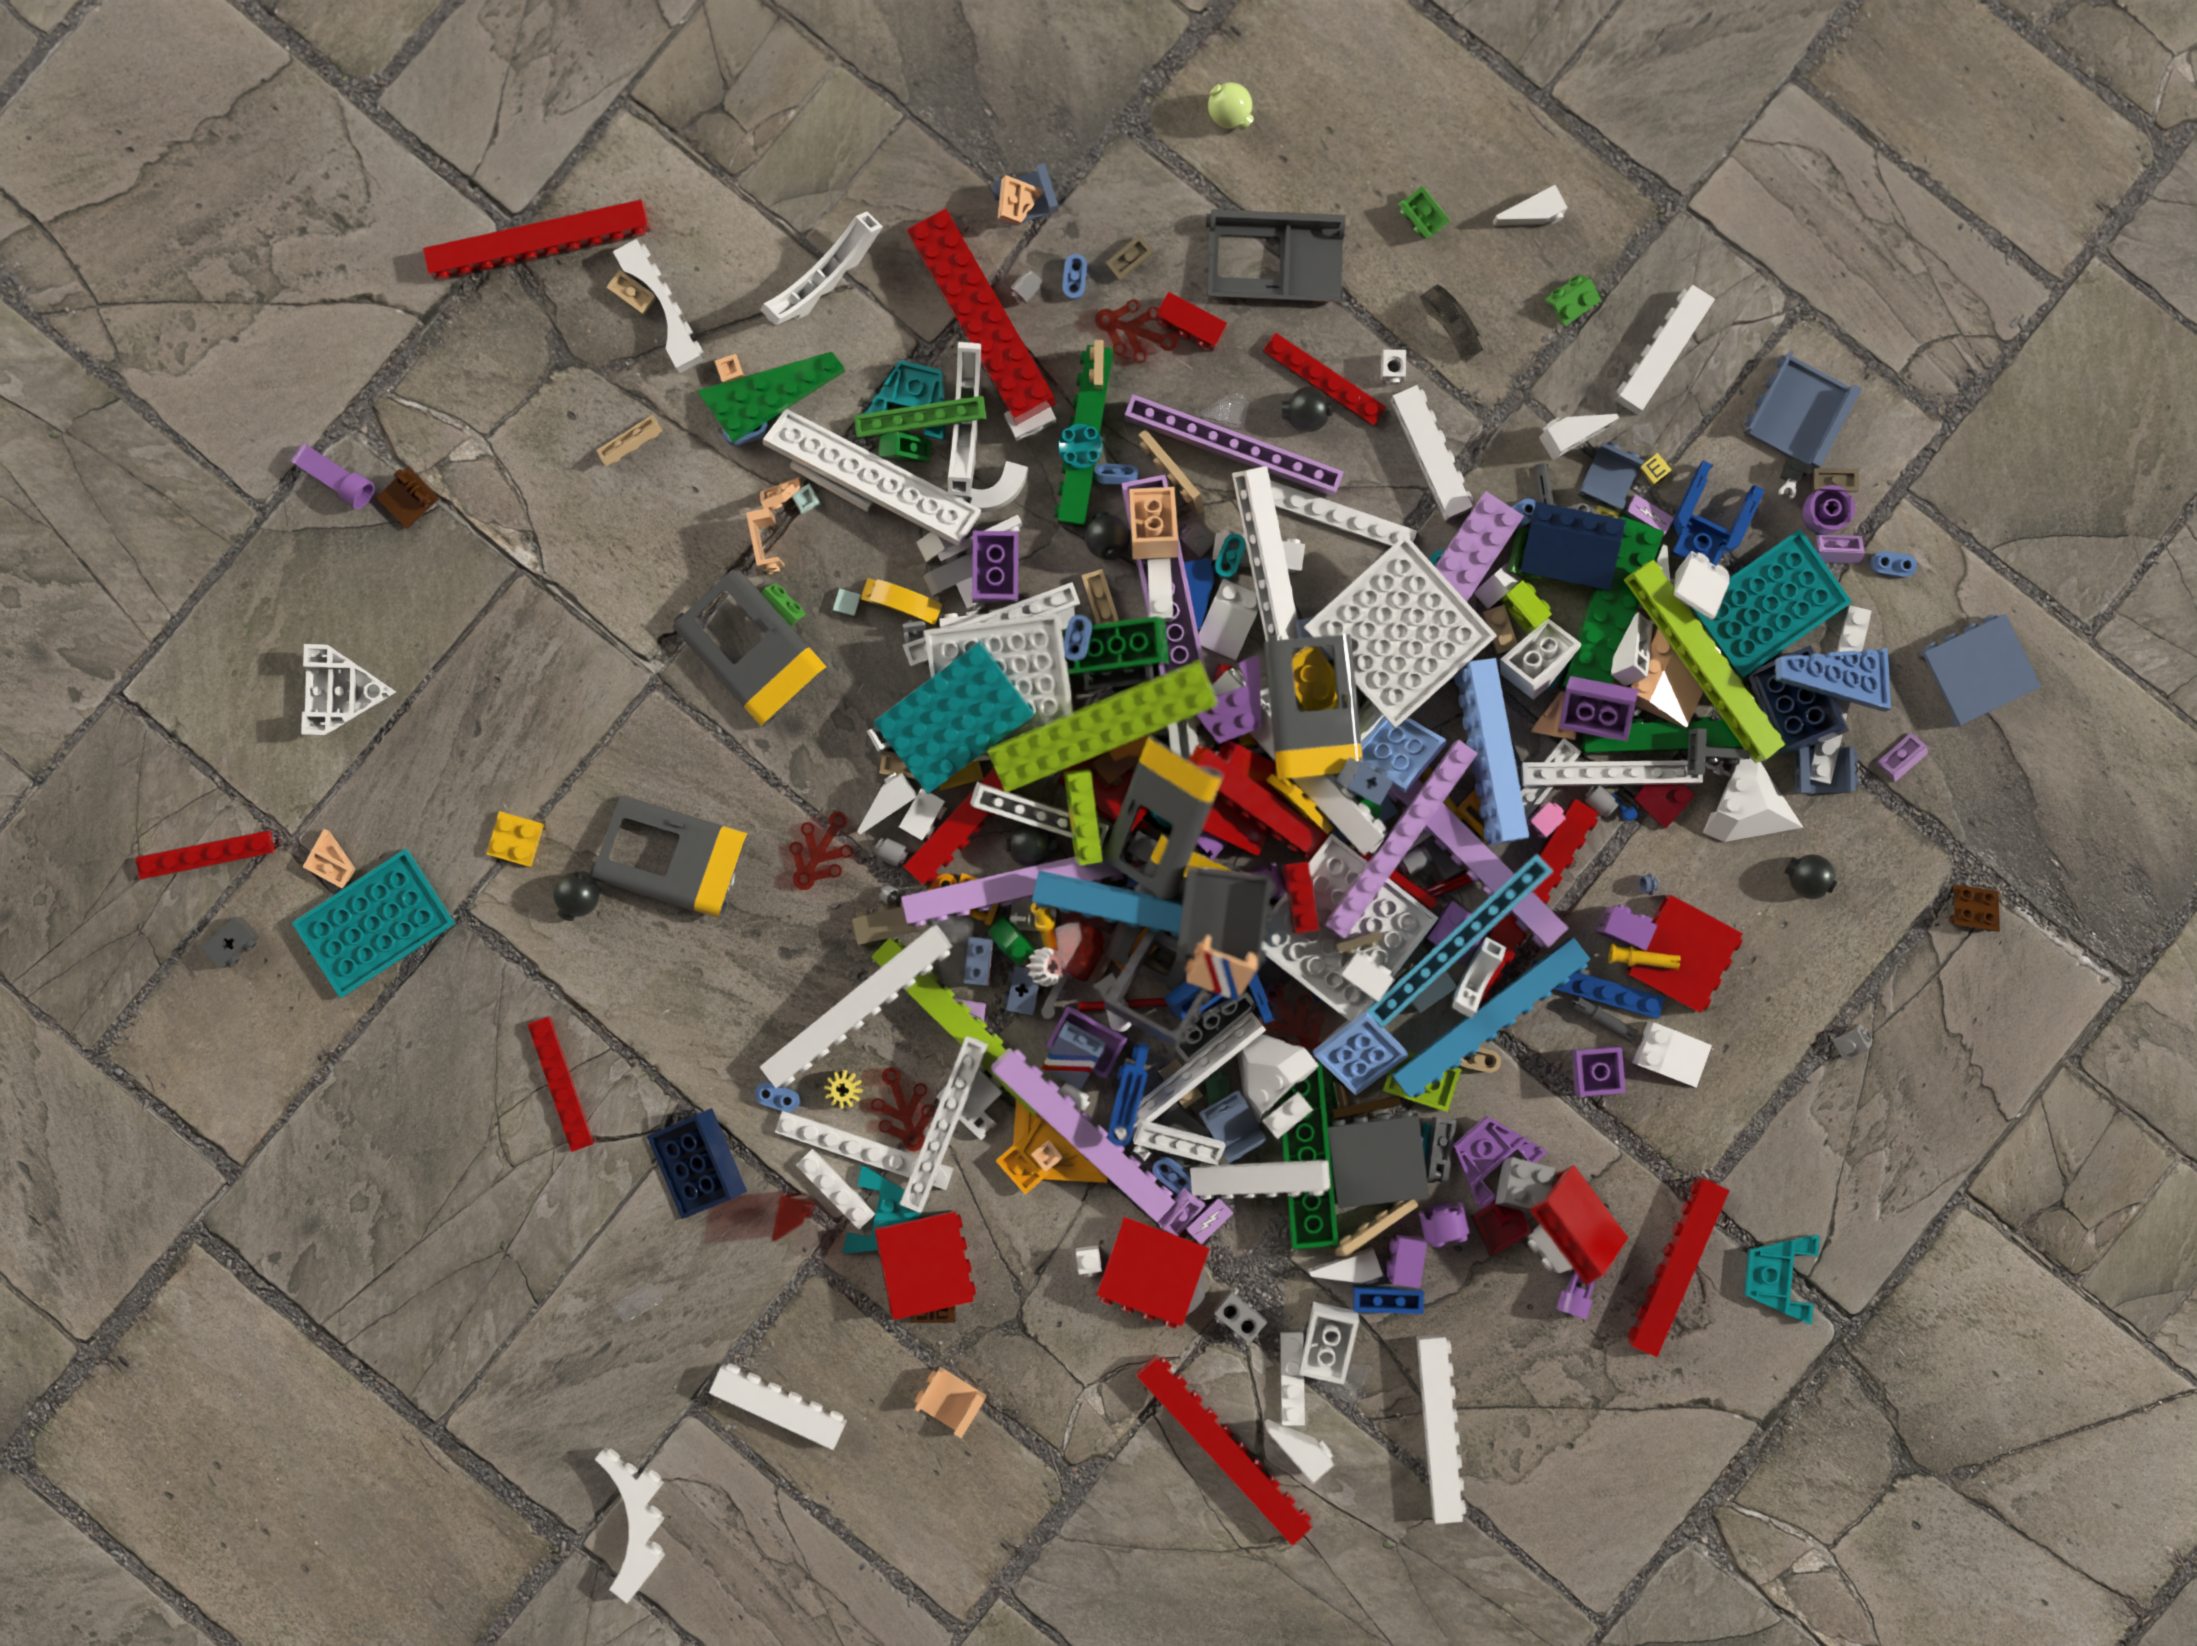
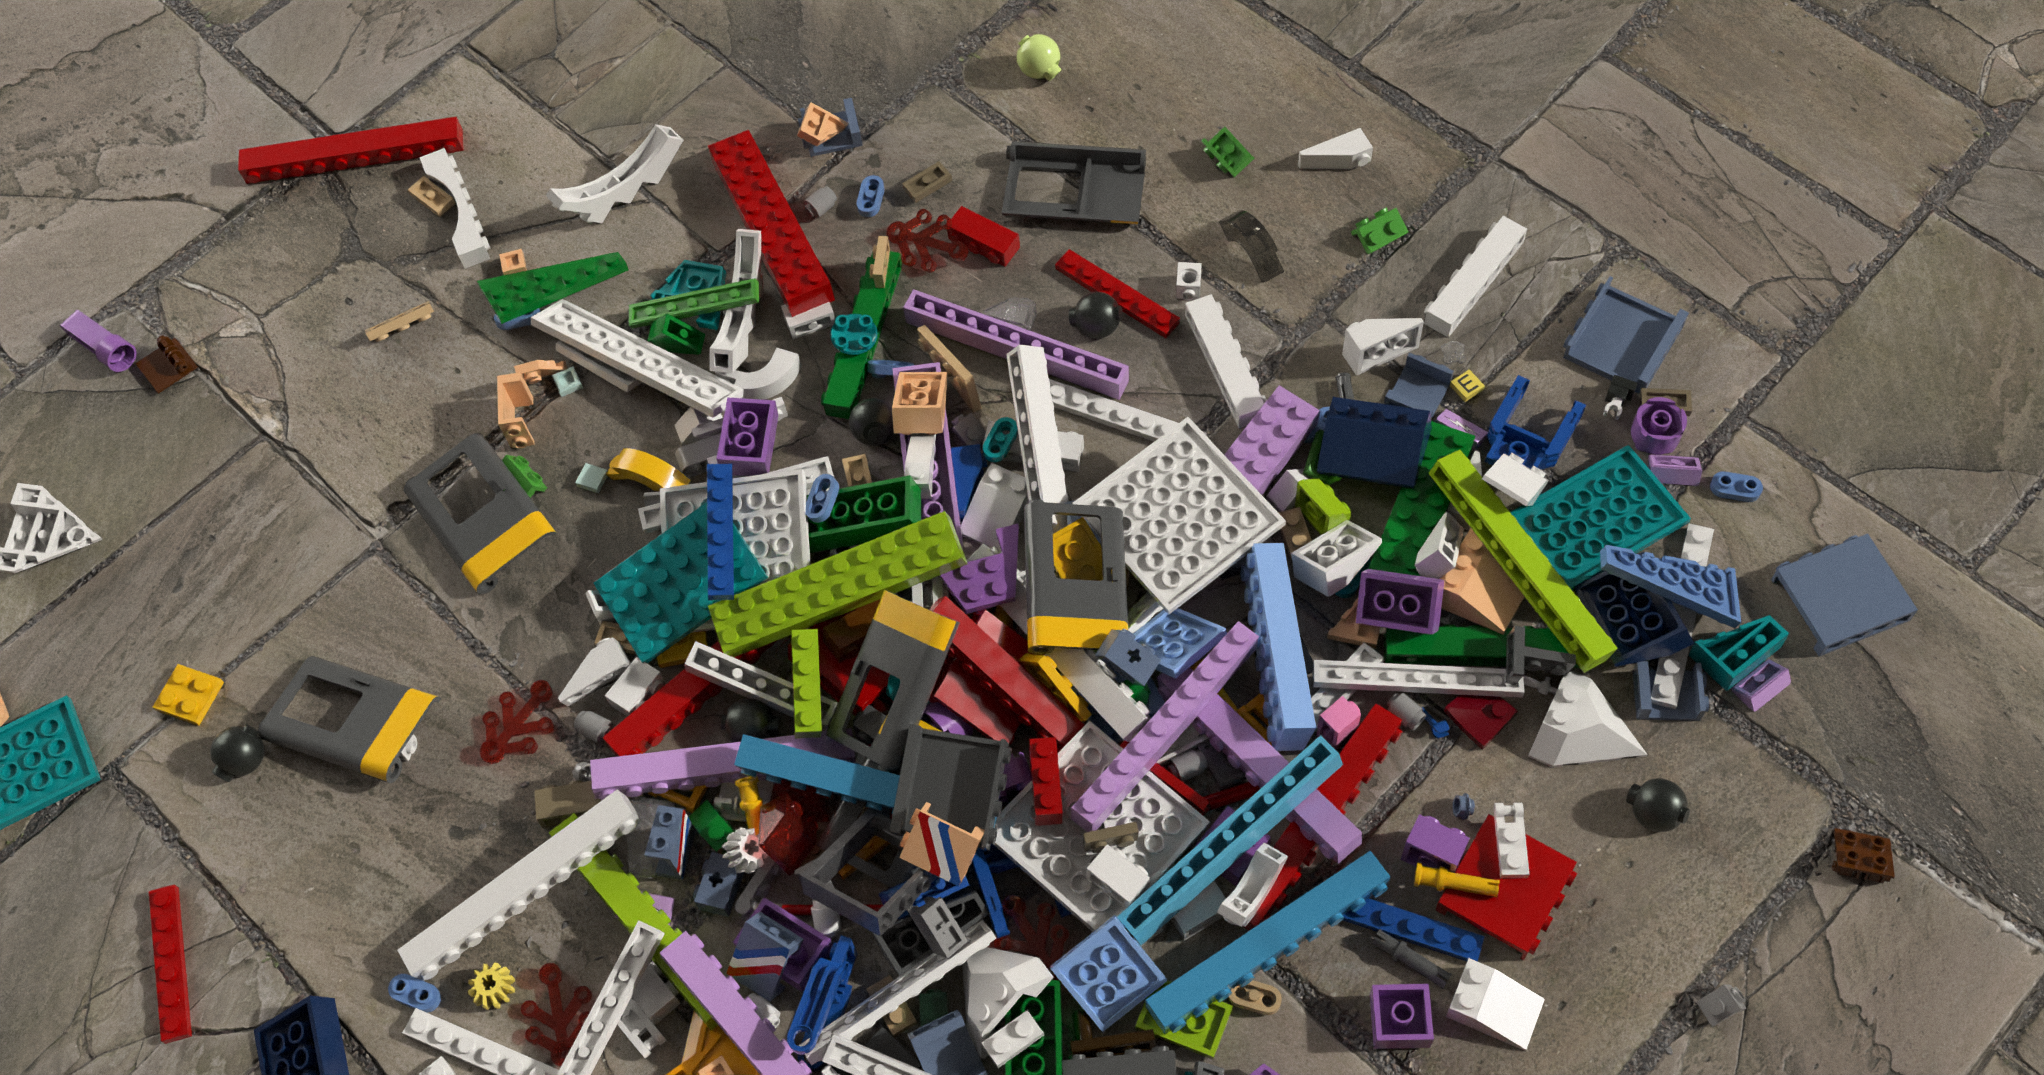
camera: 10 degrees right, 25 degrees down
none -> blue plate [707,464,734,600]
none -> light grey hinge [907,896,968,958]
none -> white plate [1494,802,1530,878]
none -> teal wedge [1689,615,1789,691]

